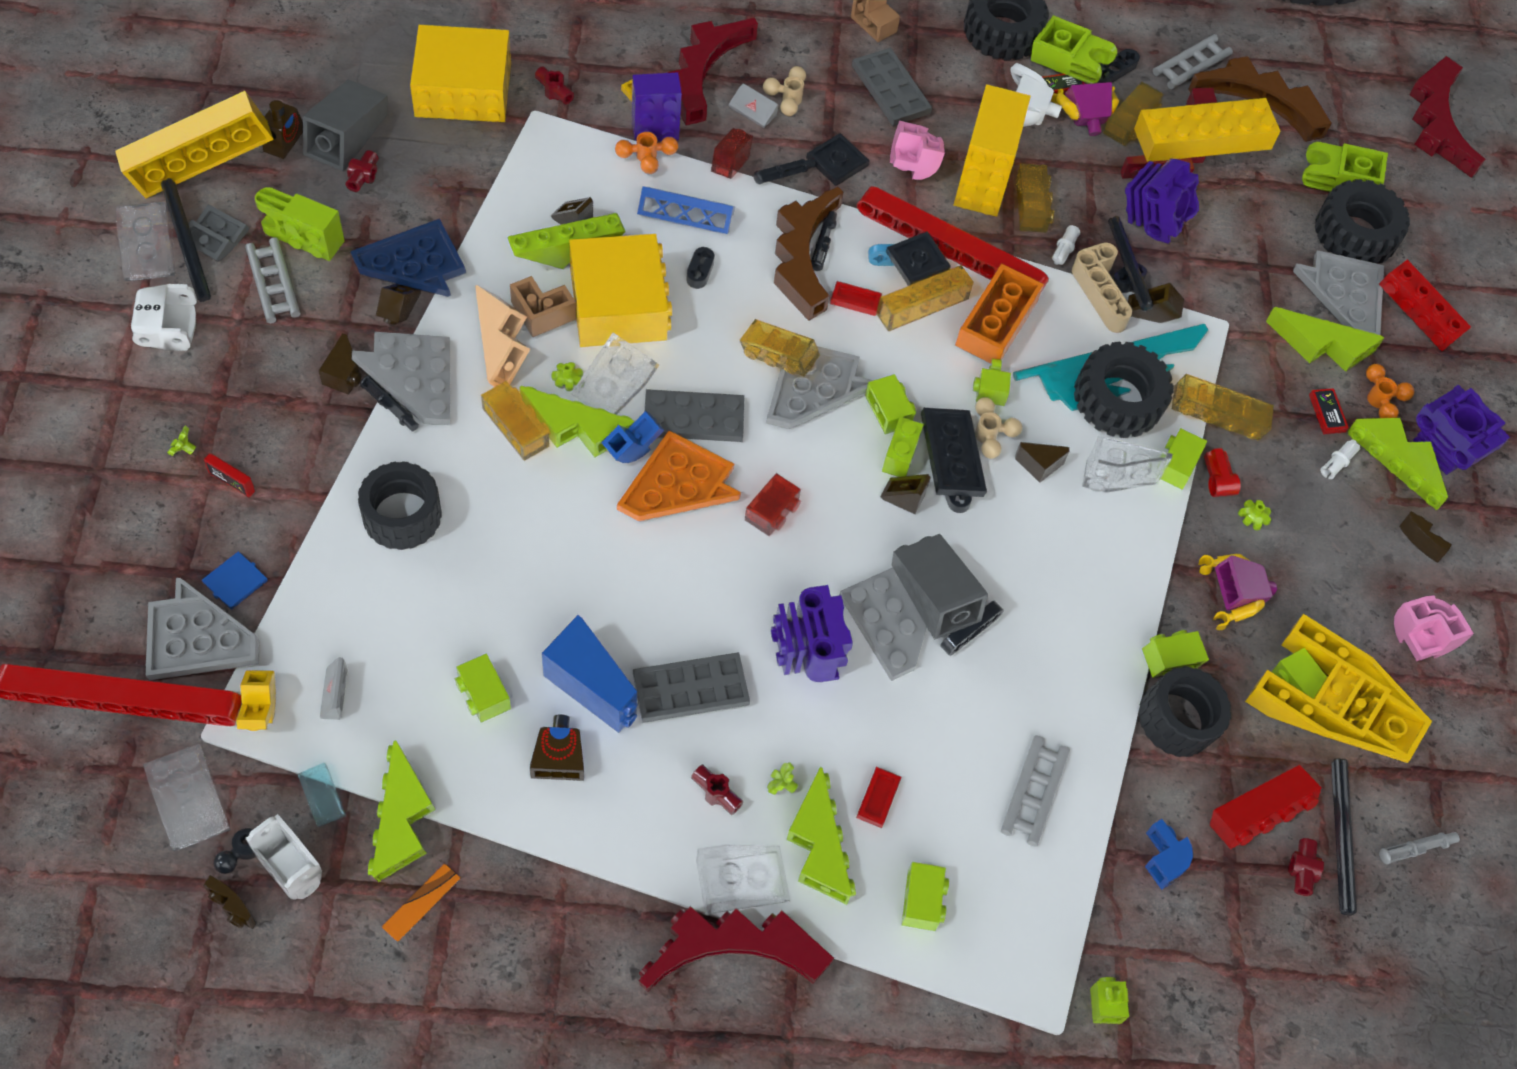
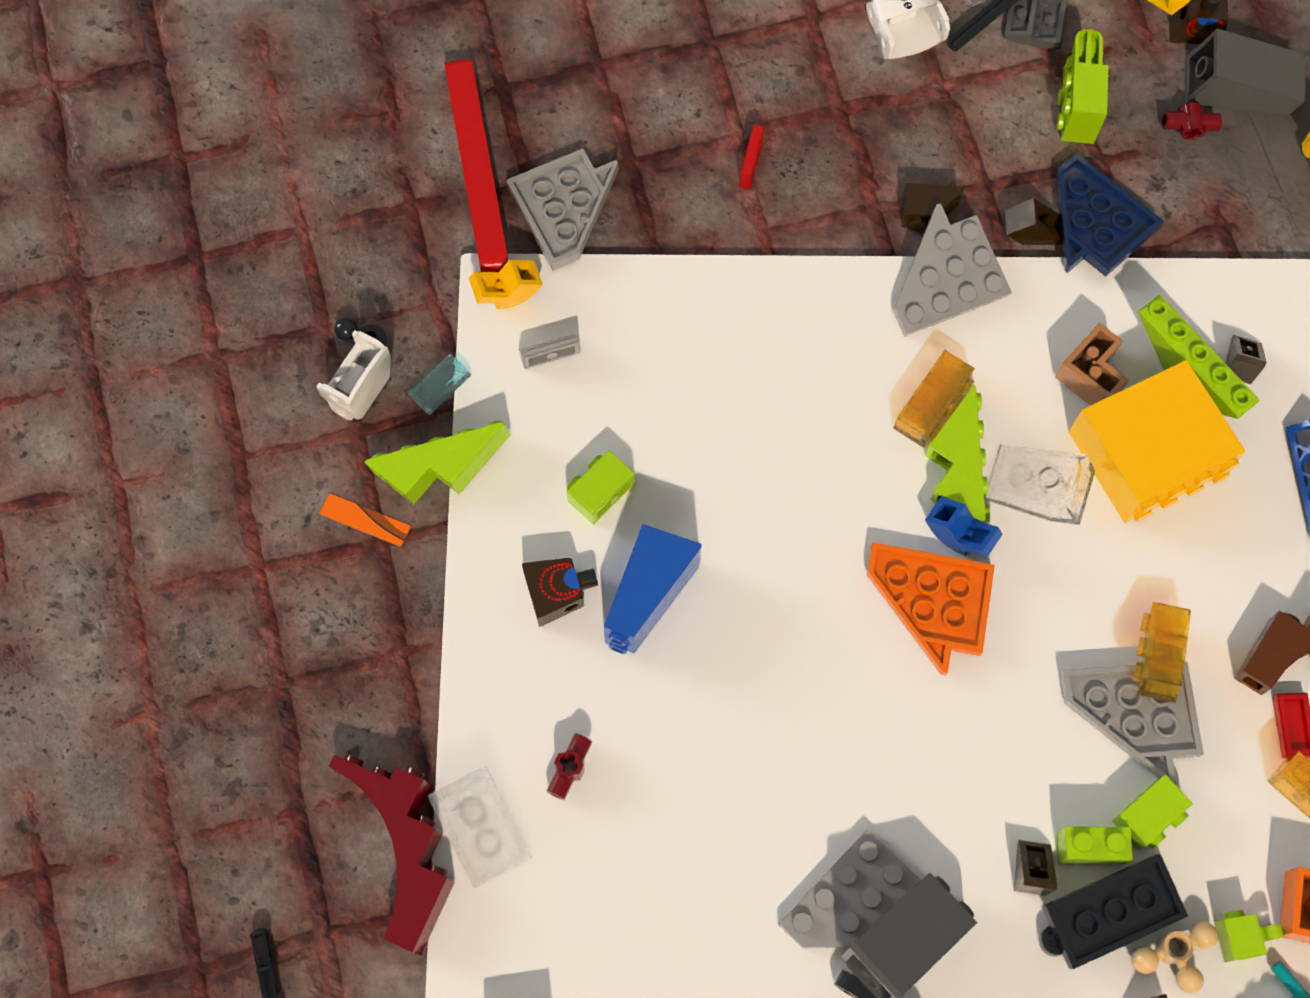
camera: 80 degrees right, 10 degrees up
clear slope [143,743,231,851] -> none
lime plant [167,425,196,456] -> none
blue piece [202,551,268,610] -> none
dark brown slope [203,875,256,929] -> none
light grey bar [245,238,301,324] -> none
black tyre [358,461,442,550] -> none
black piece [360,376,419,432] -> none
light nougat slope [475,285,530,390] -> none
lime plant [551,362,583,391] -> none
dark grey plate [633,652,750,723] -> none
dark grey plate [644,389,744,442] -> none
black beam [686,247,715,289] -> none
clear red brick [745,473,801,536] -> none
lime plant [767,762,798,795] -> none
dark purple piece [771,585,853,682] -> none
lime slope [787,767,856,905] -> none
red tile [856,767,902,828] -> none

